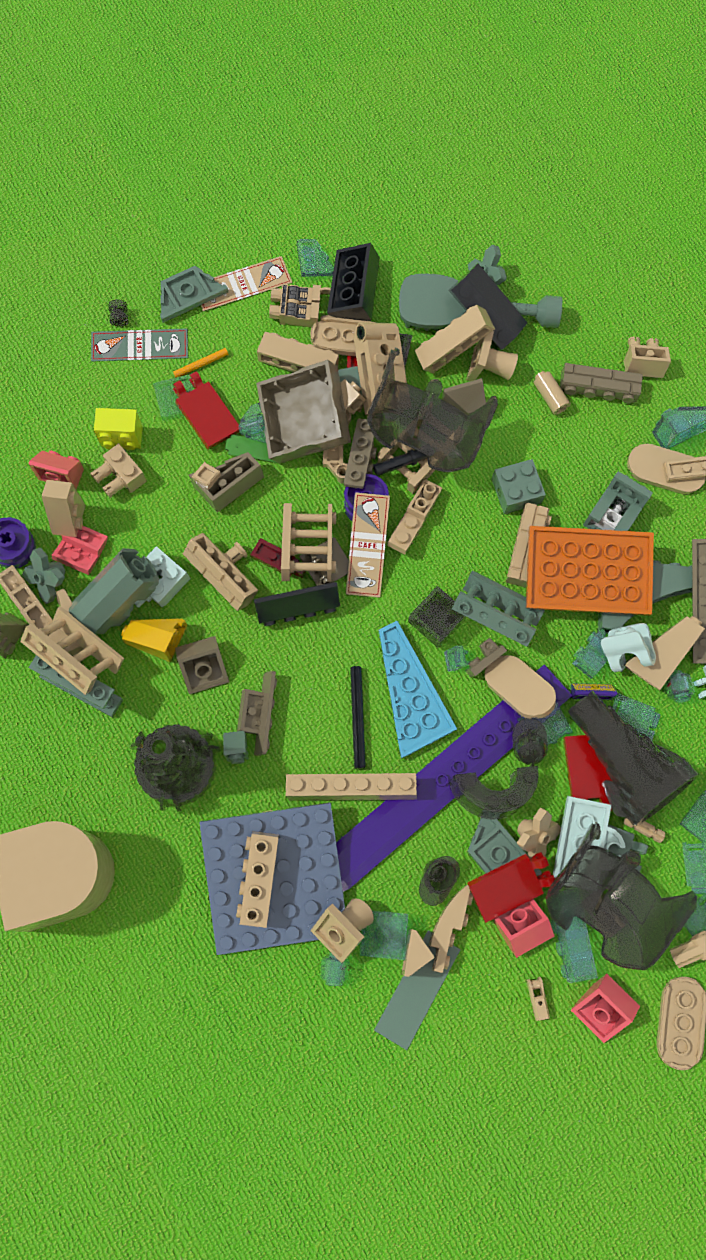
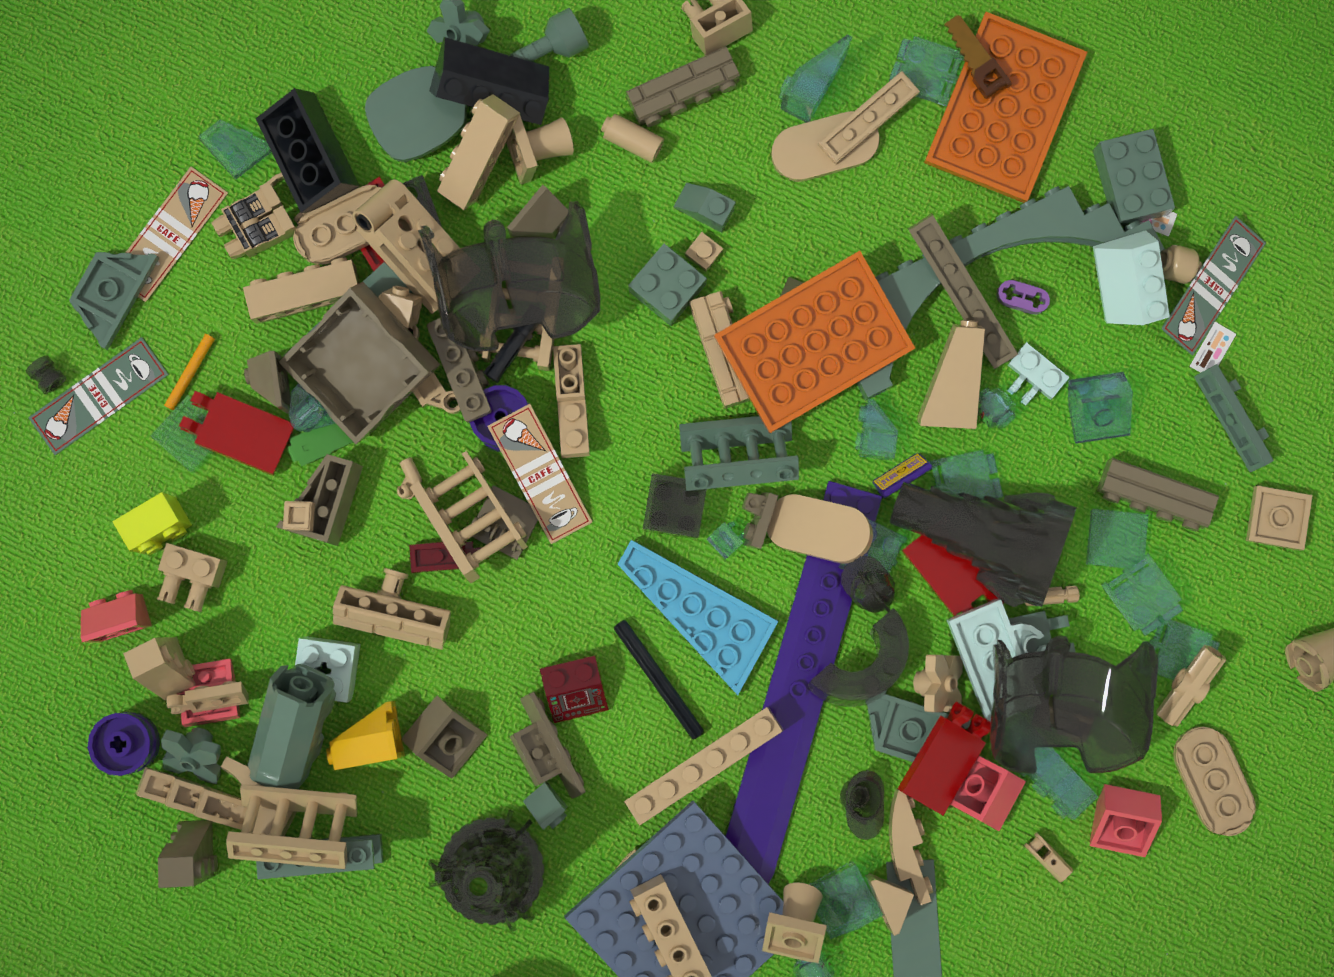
camera: 30 degrees left, 10 degrees up
slope [254,582,340,626] -> none
sand green brick [583,471,653,531] -> none
light aqua piece [601,623,656,672] -> none
none -> tan plate [167,681,249,714]
none -> dark tan slope [244,351,293,414]
none -> tan arm [397,457,422,499]
none -> dark red slope [540,655,609,723]
none -> sand green slope [673,183,736,233]
none -> tan plate [685,232,723,272]

